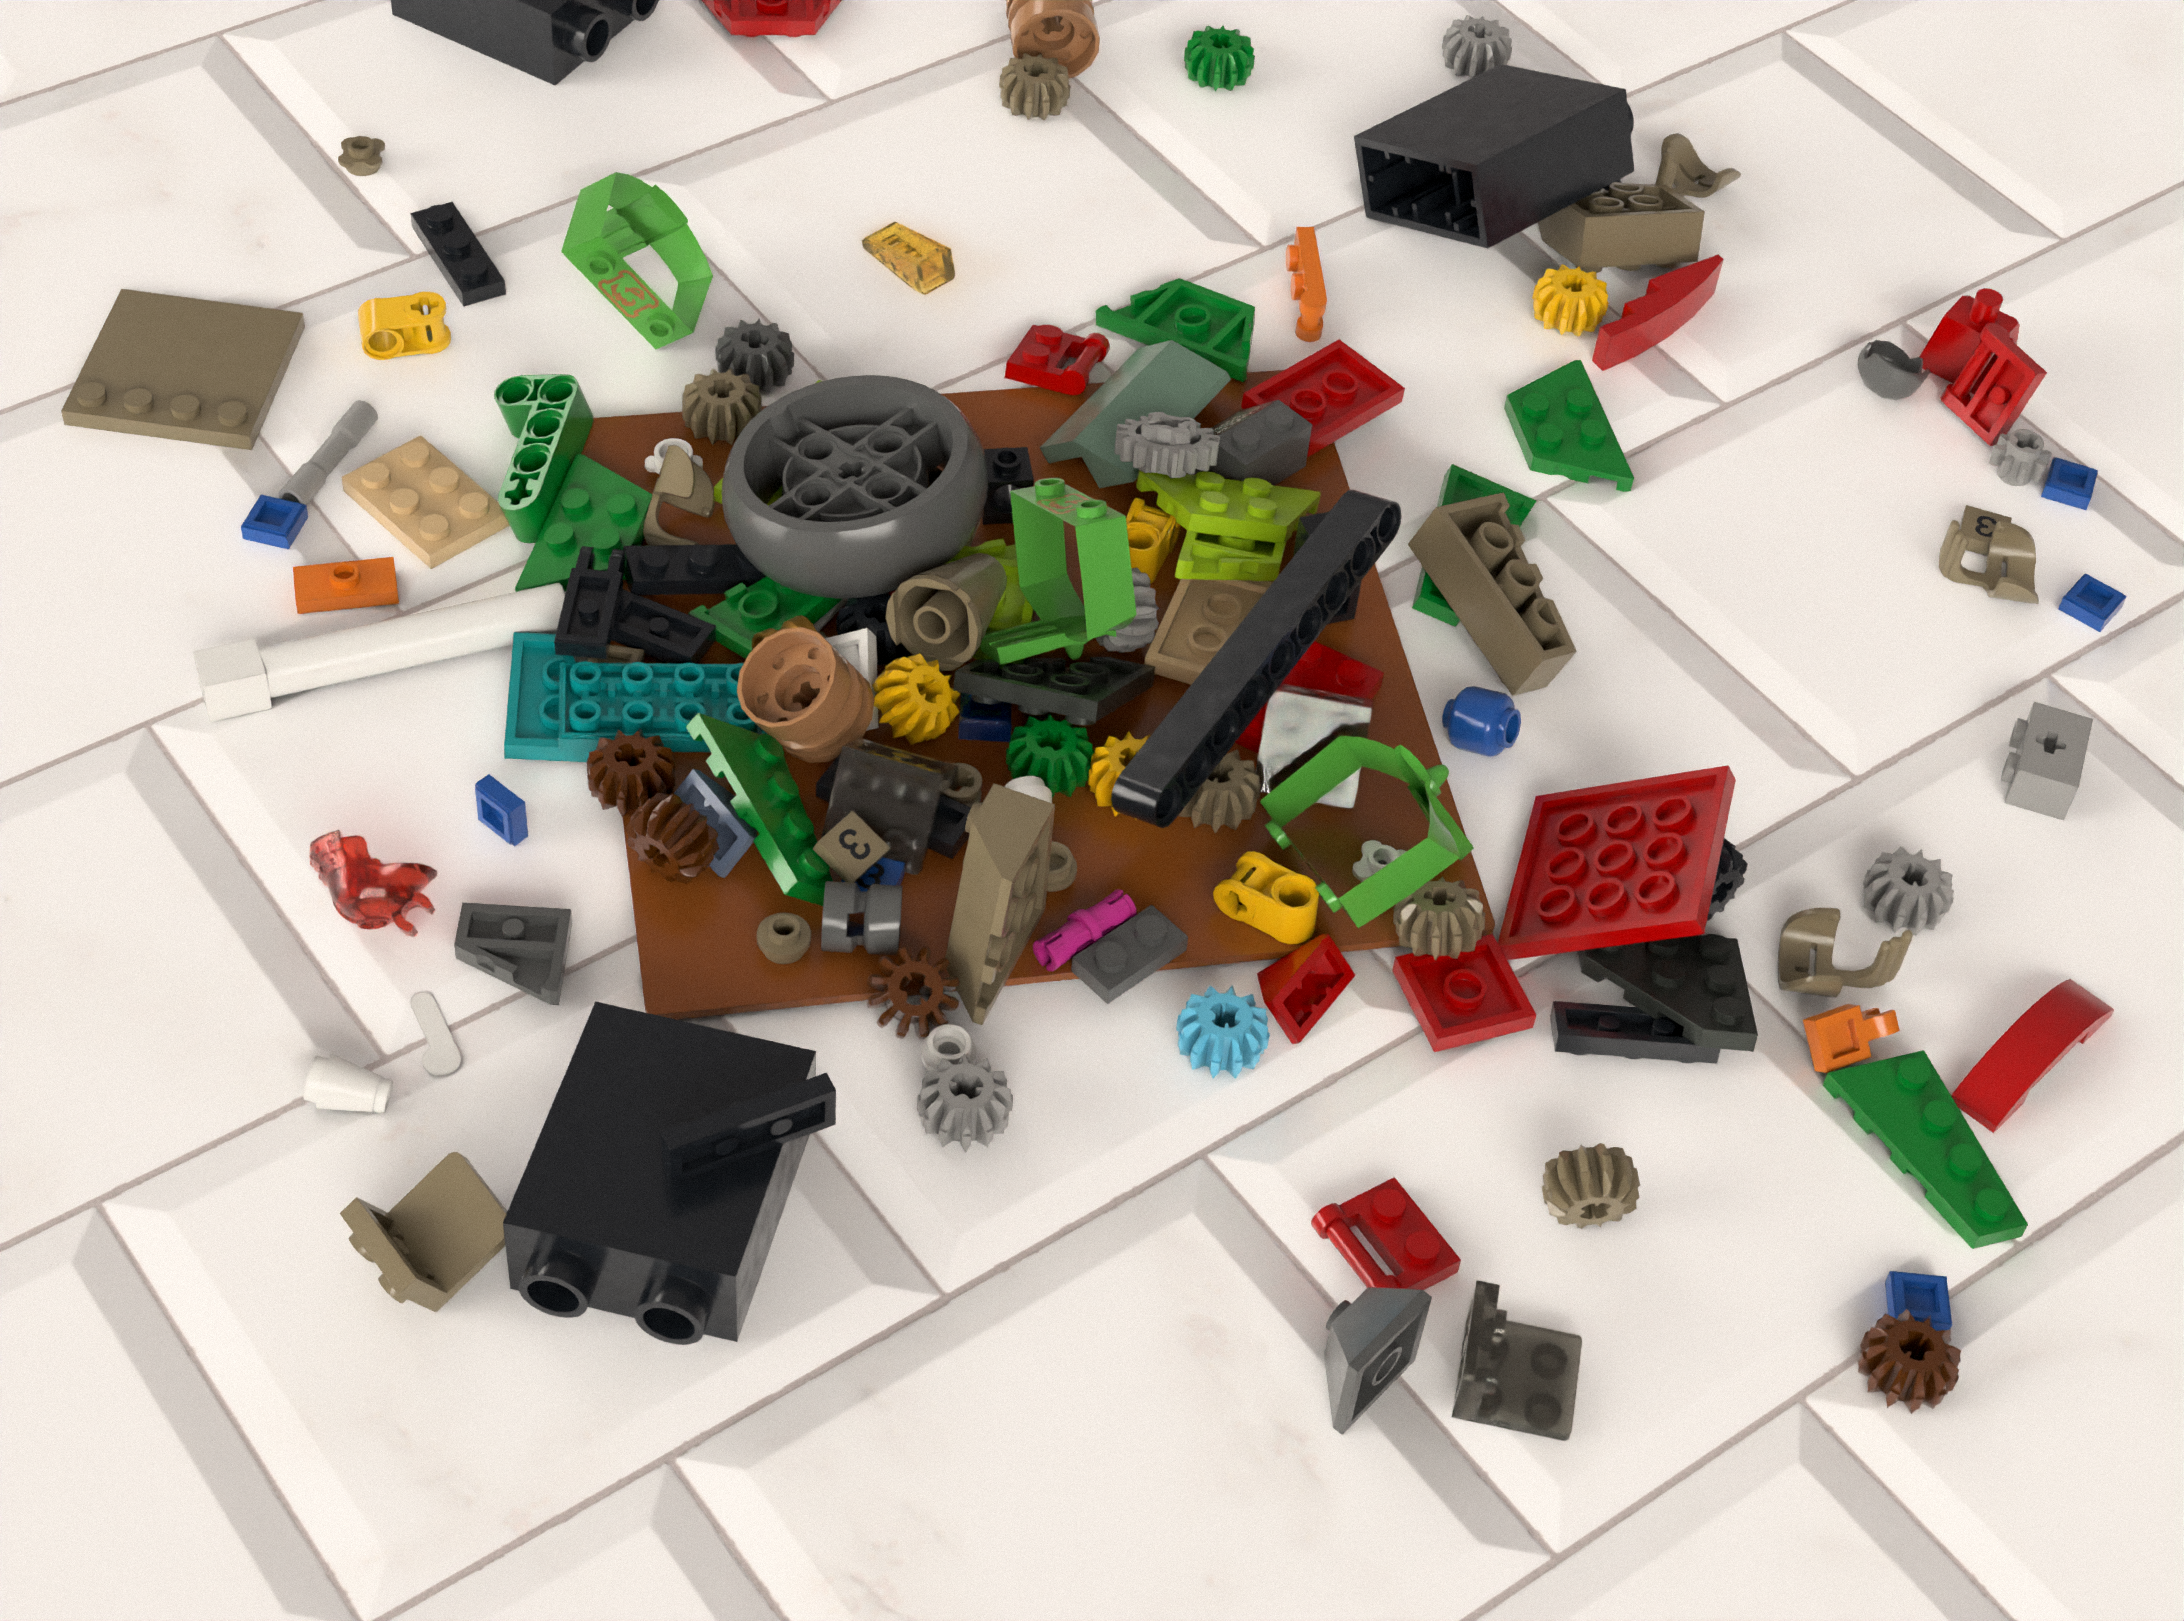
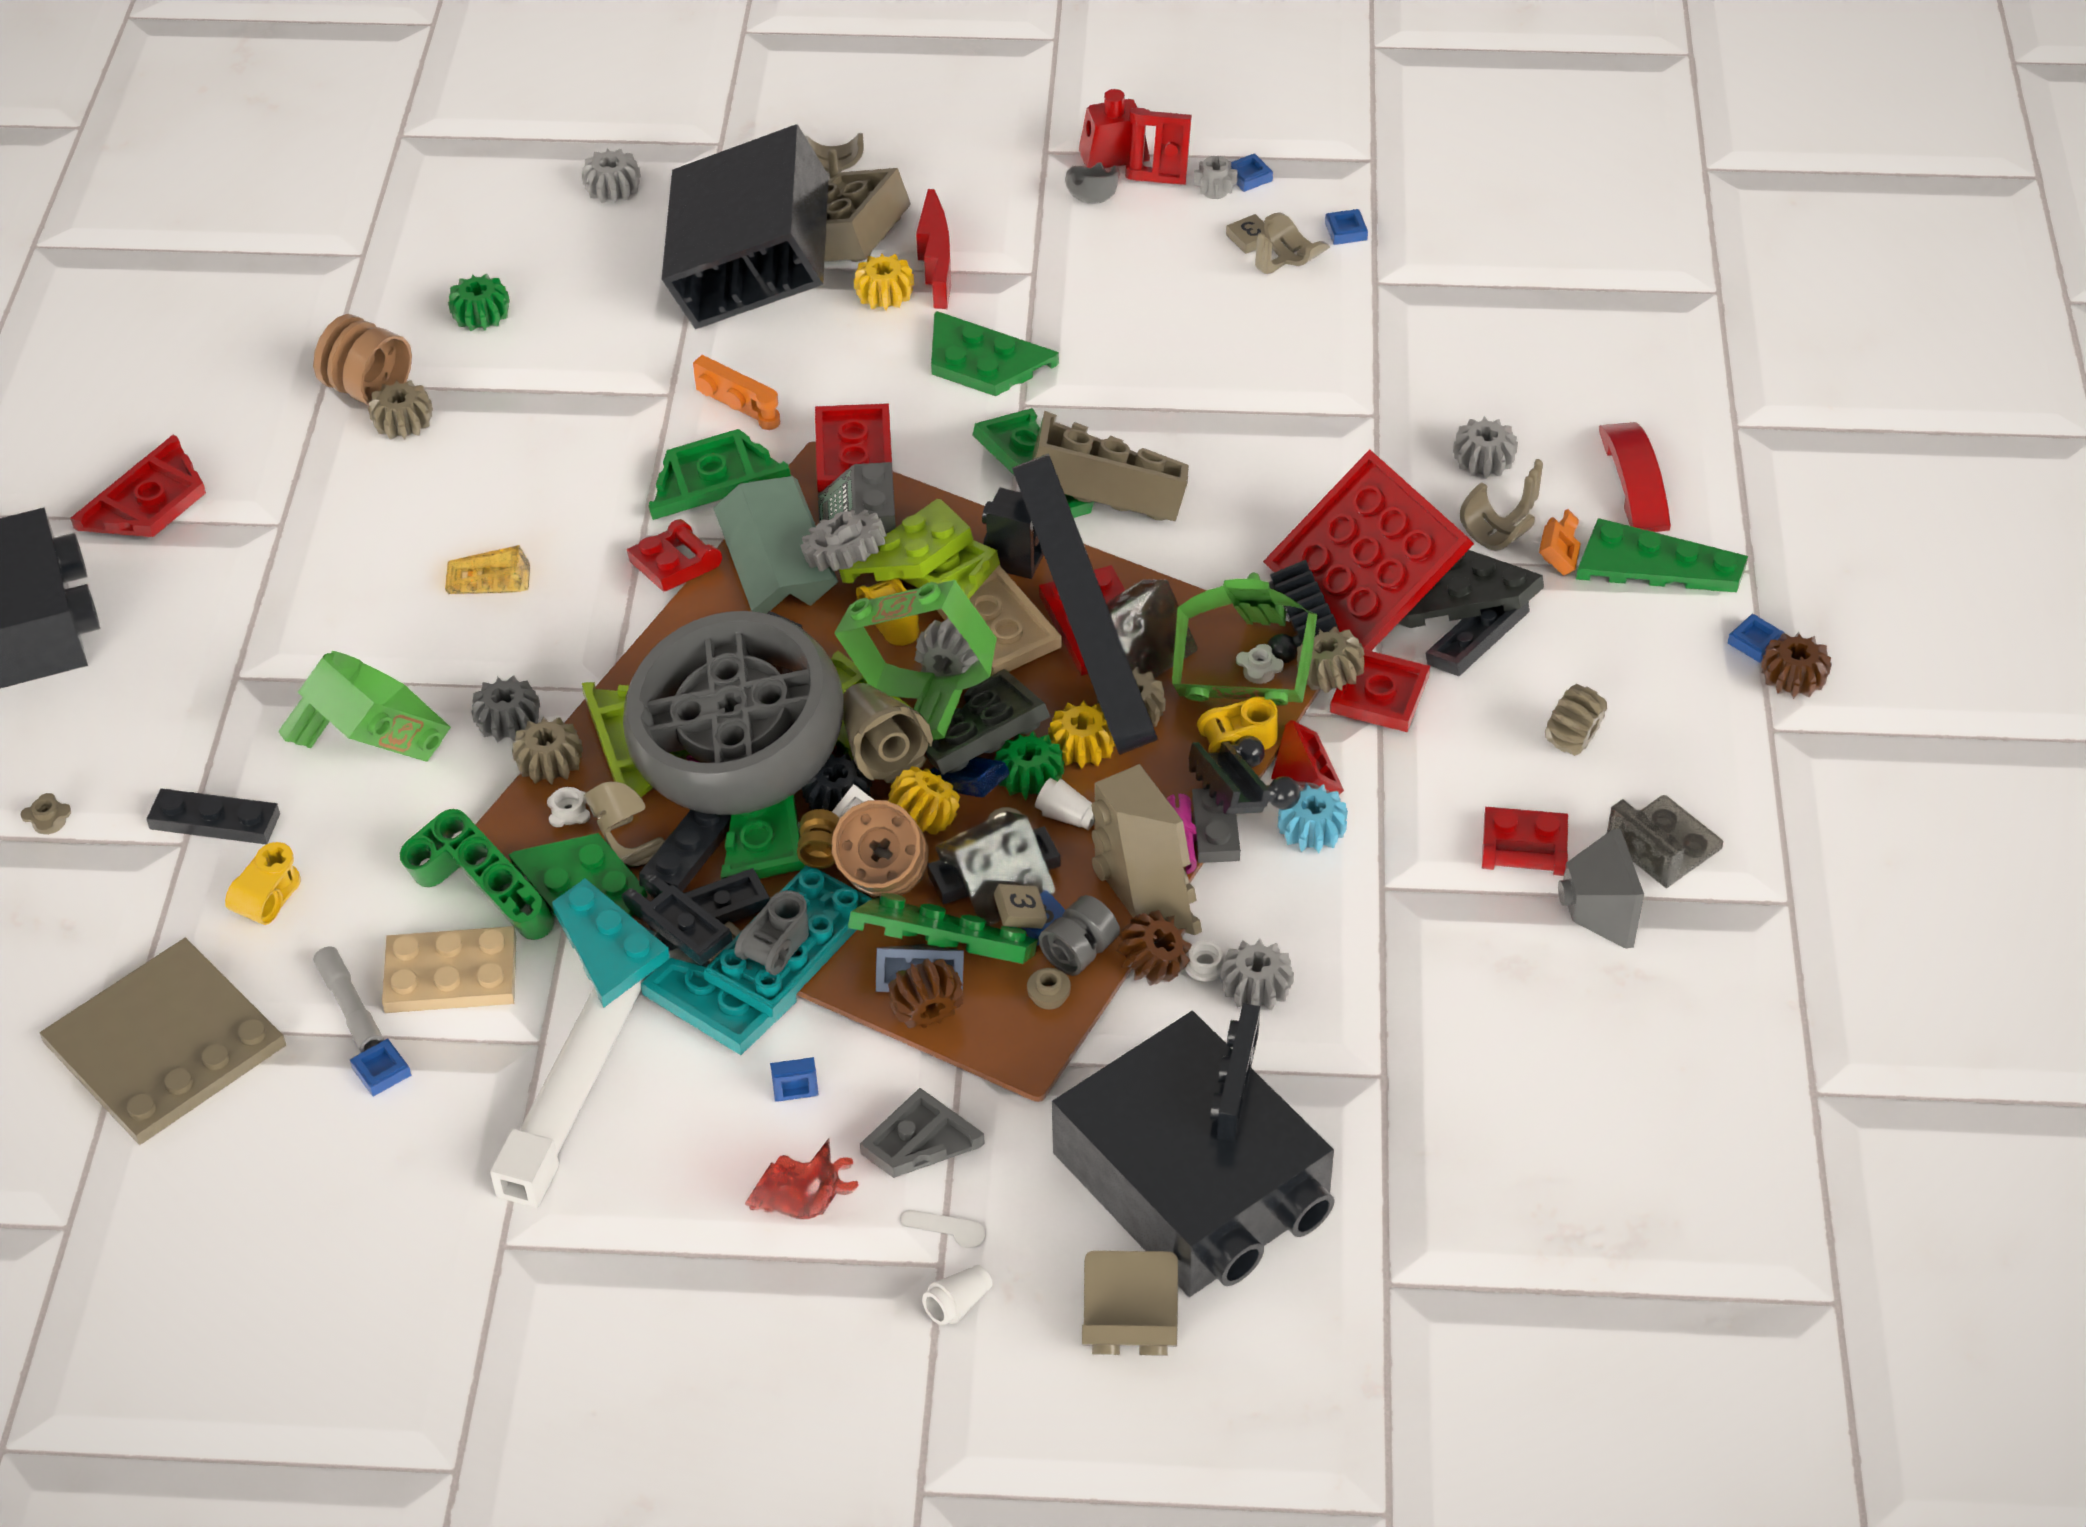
camera: 45 degrees left, 0 degrees up
orange plate [293,557,399,614] -> none
reddish brown gear [587,728,676,817] -> none
blue head [1442,686,1521,757] -> none
light grey brick [2001,702,2093,821] -> none
none -> teal wing [552,878,670,1008]
none -> dark grey piece [735,891,809,975]
none -> black gear [1188,736,1301,814]
none -> black gear [1267,560,1339,663]

